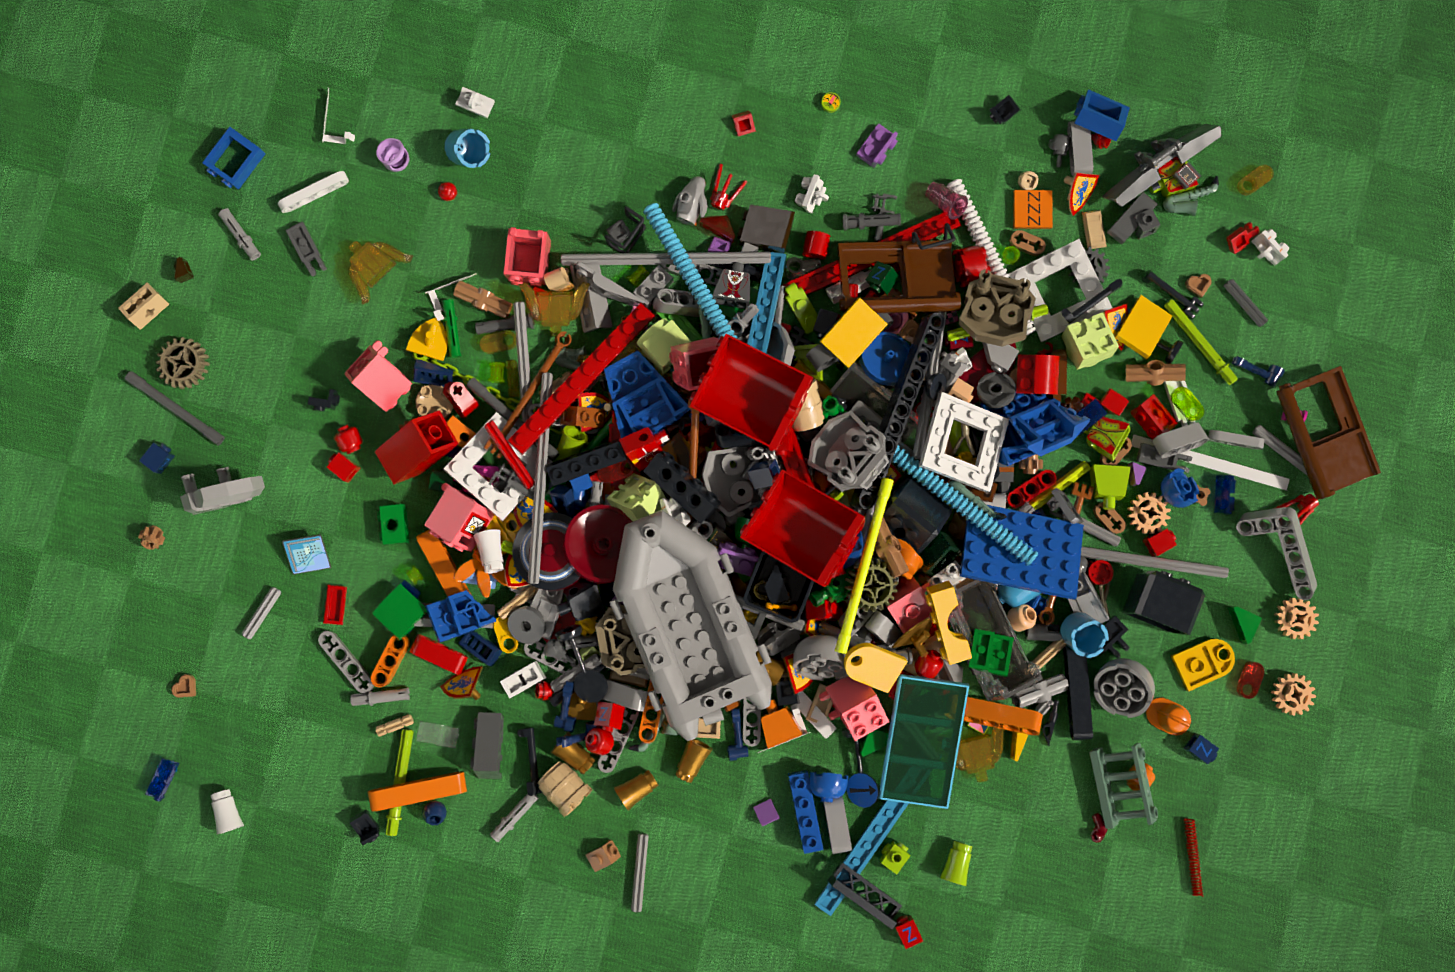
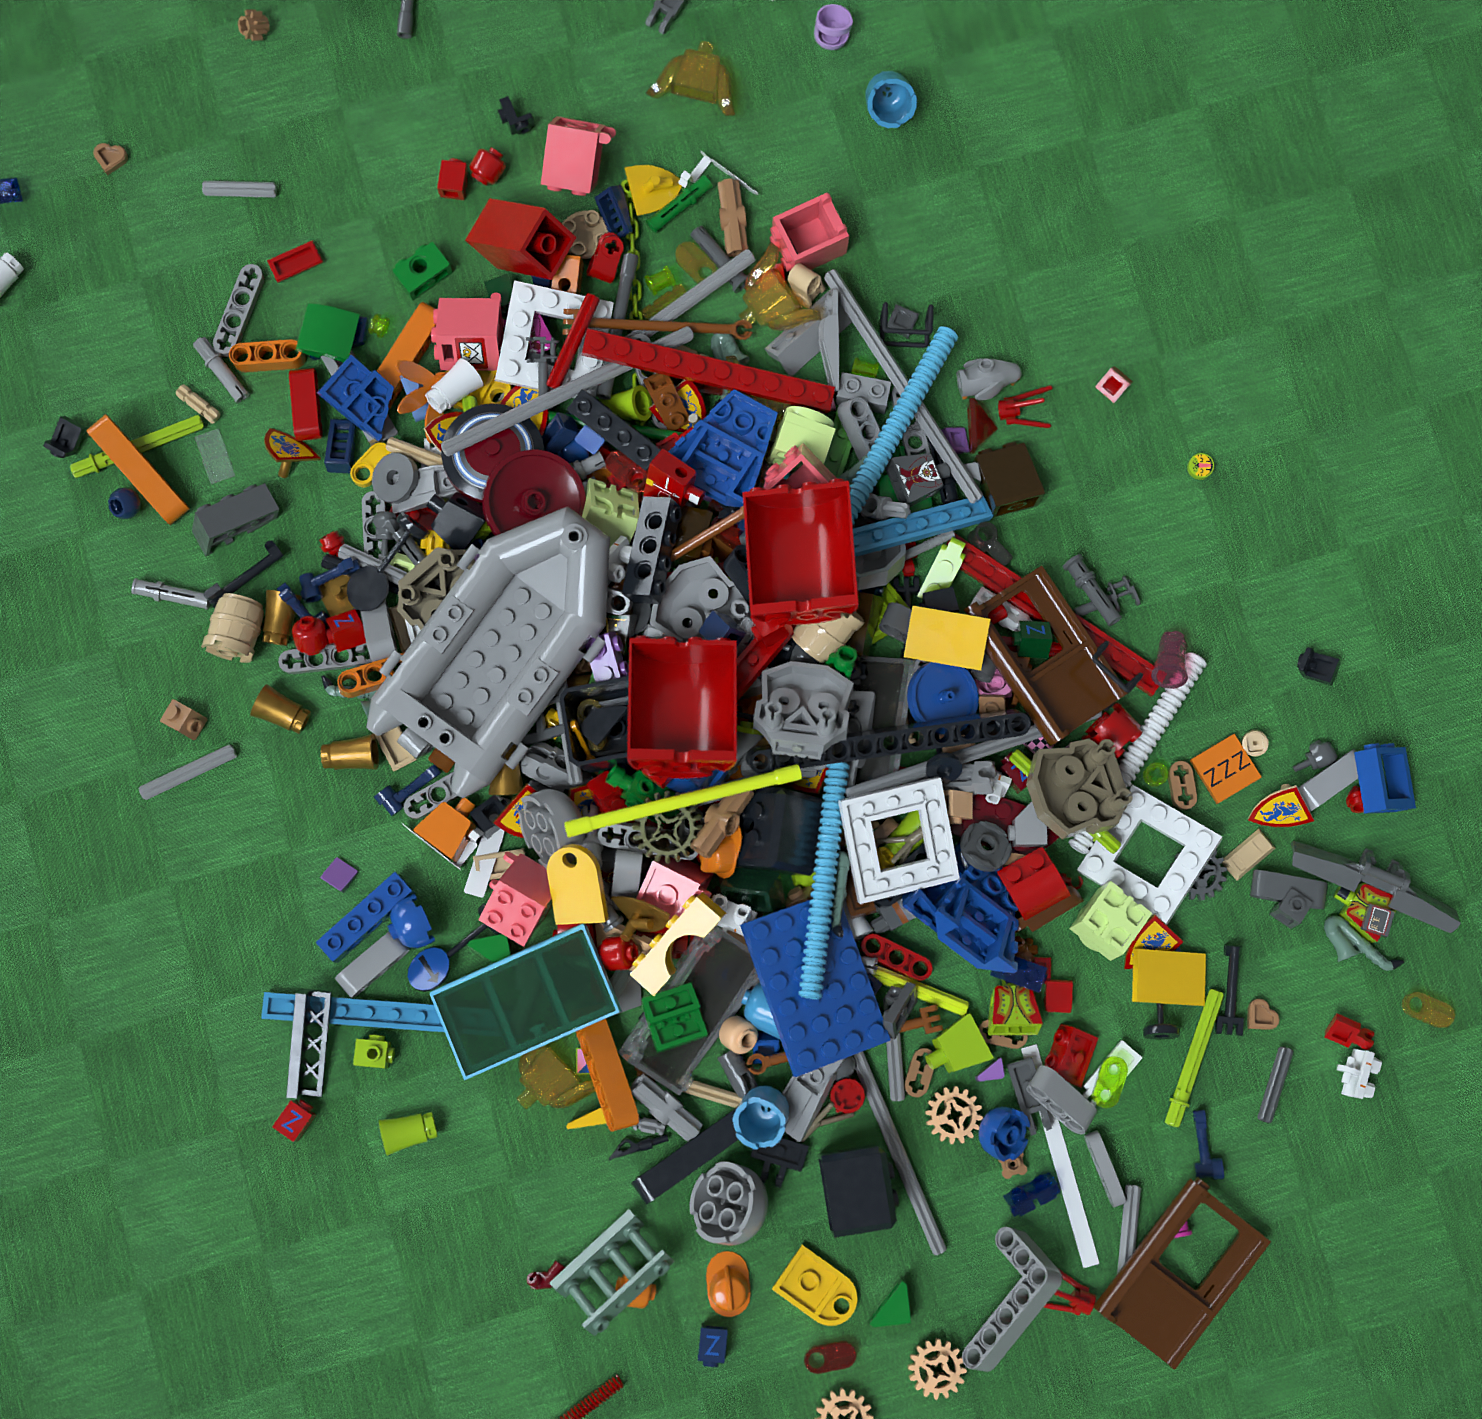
camera: 60 degrees right, 5 degrees down
light grey brick [180,467,265,515] -> none
piece [282,534,331,574] -> none
red plate [438,182,457,201] -> none
white hips [455,87,495,118] -> none
white brick [500,661,546,699] -> none
white hips [795,174,829,214] -> none
red piece [802,231,830,260] -> none
medium lavender bracket [856,124,898,168] -> none
medium nougat gear [1019,454,1043,474] -> none
black hinge [1062,279,1123,324] -> none
medium nougat piece [1126,360,1186,386] -> none
red brick [1142,528,1177,557] -> none

